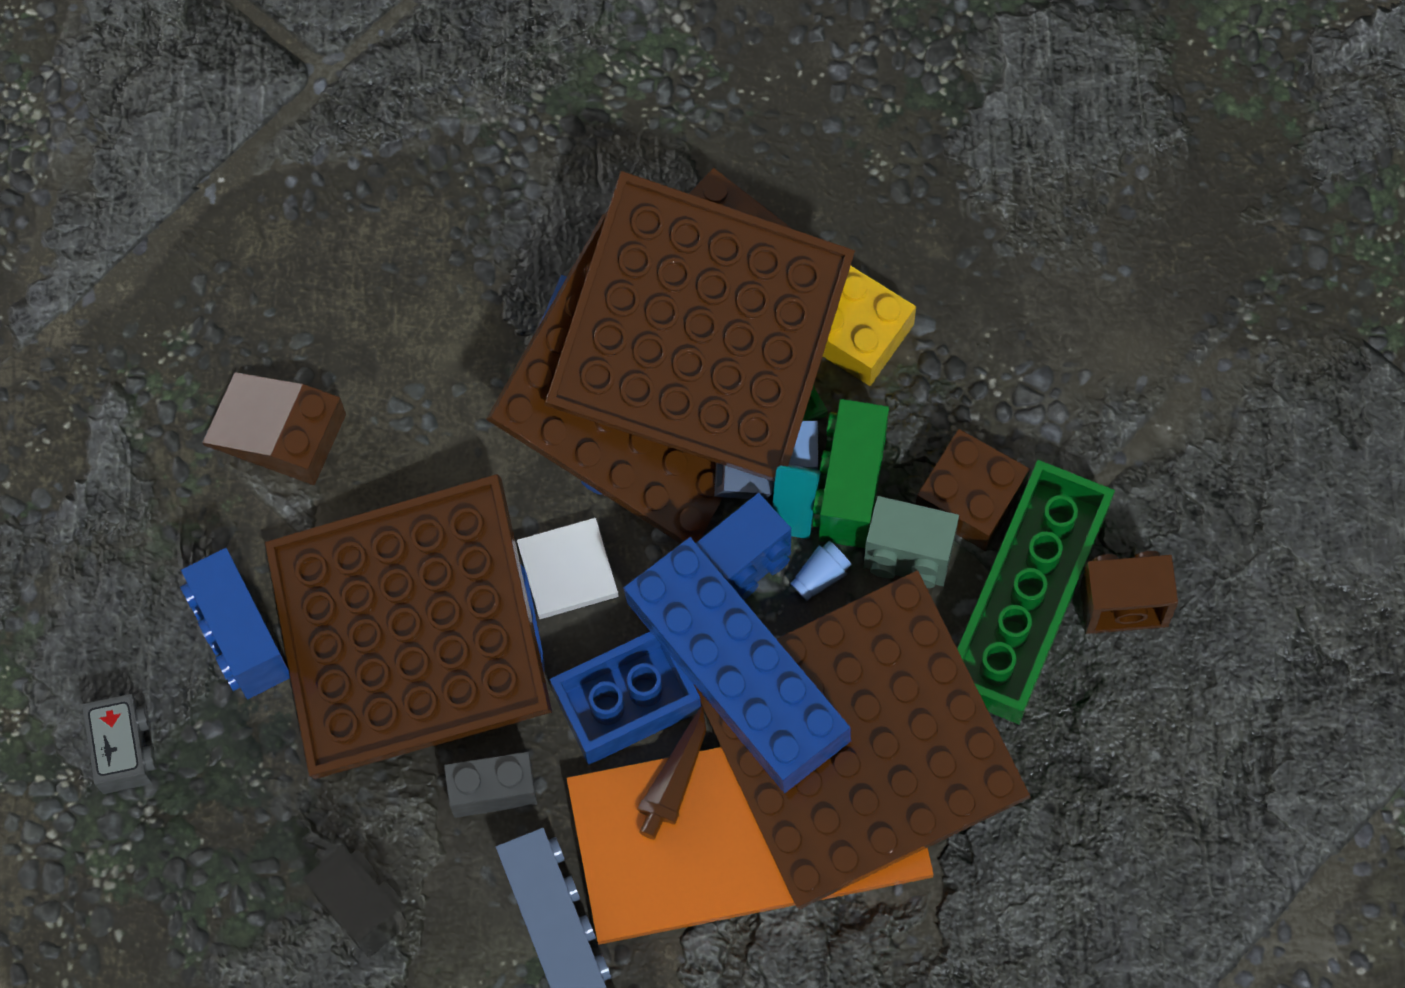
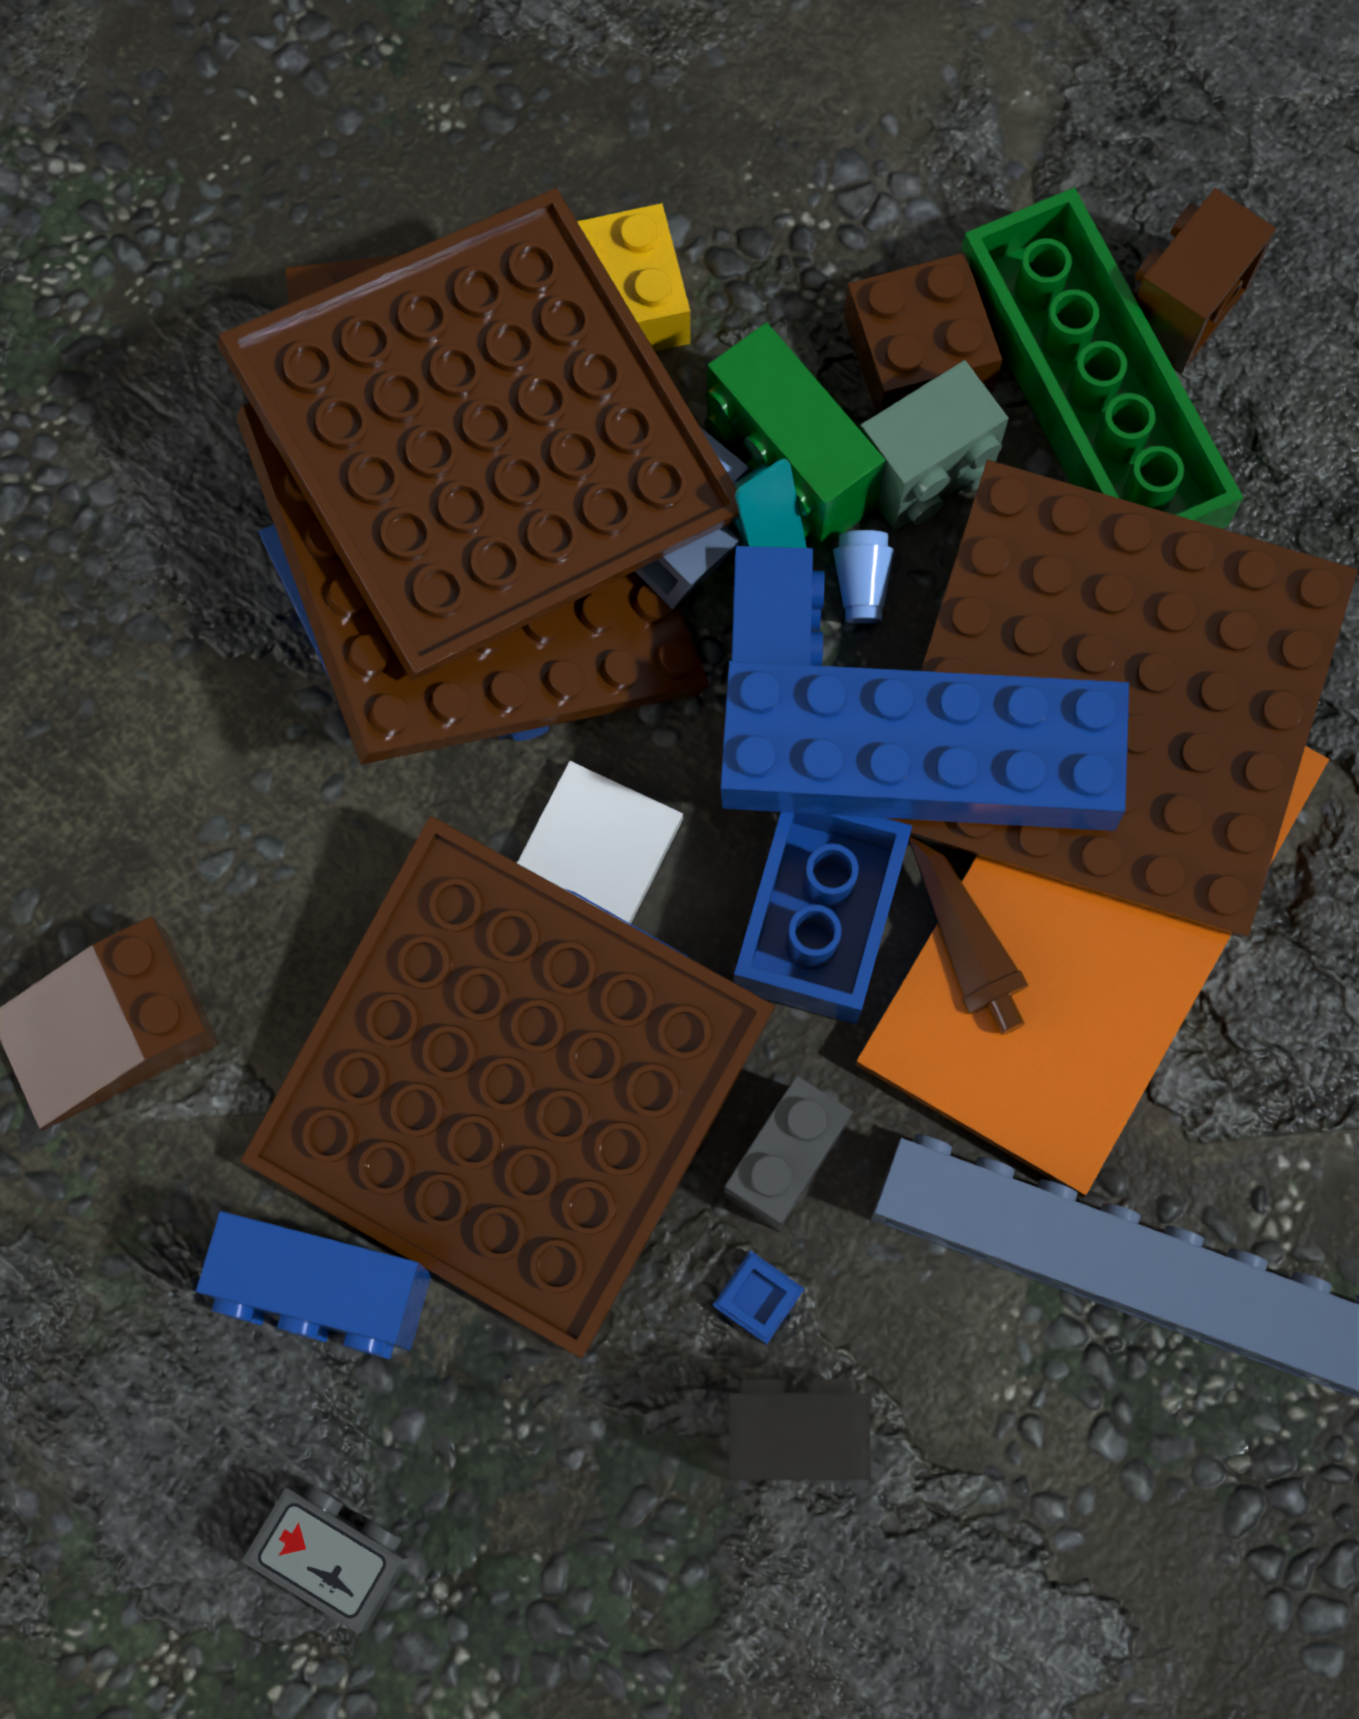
camera: 50 degrees left, 5 degrees up
none -> blue tile [712,1250,805,1345]

